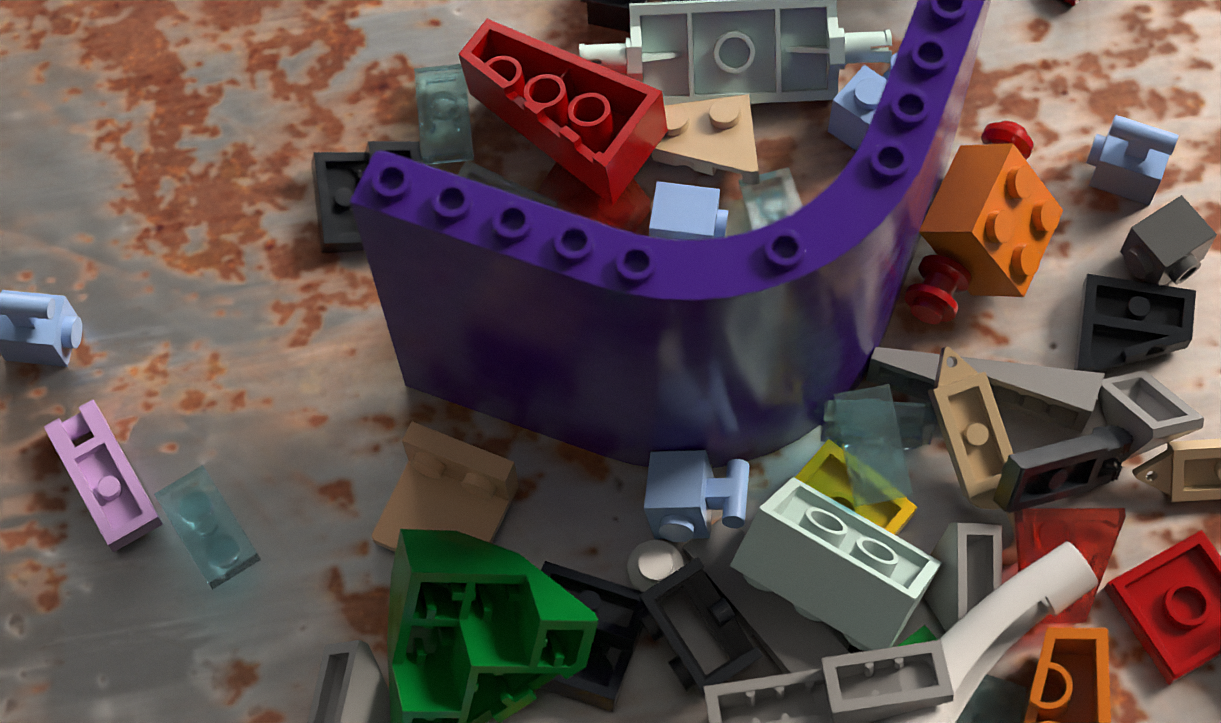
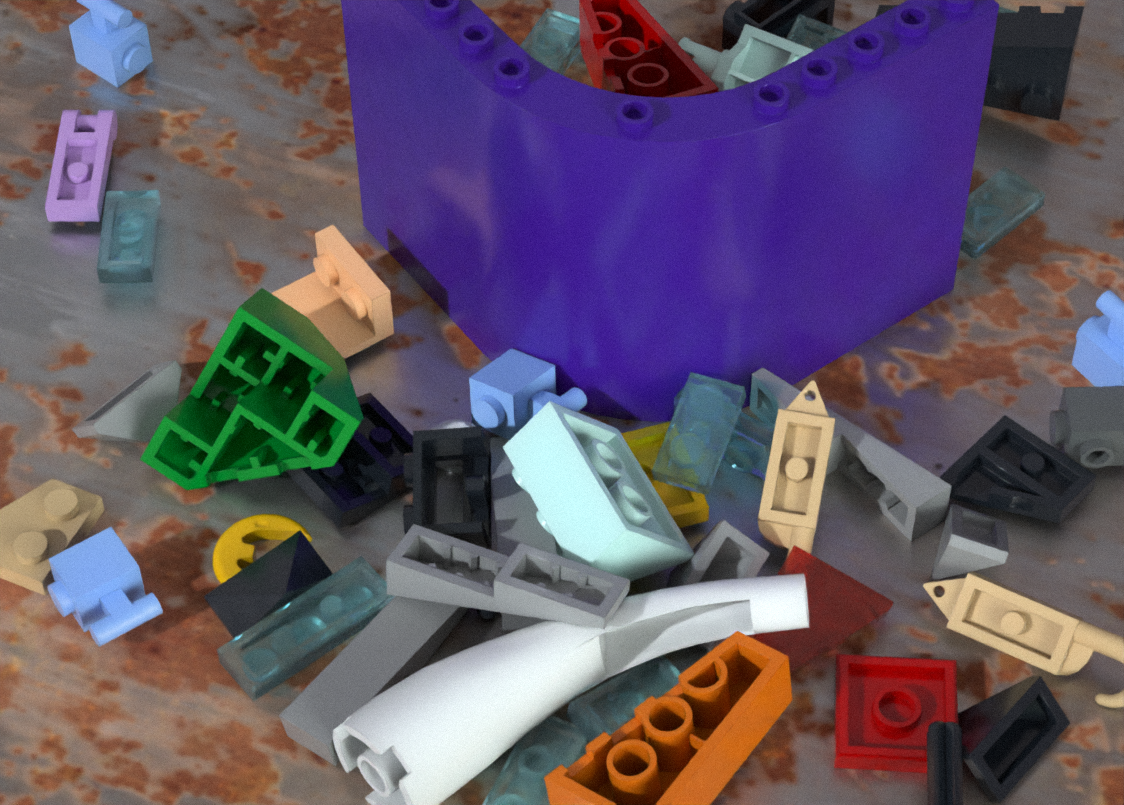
camera: 30 degrees right, 15 degrees down
orange brick [904,121,1063,324] -> none
black hinge [993,424,1134,513] -> none

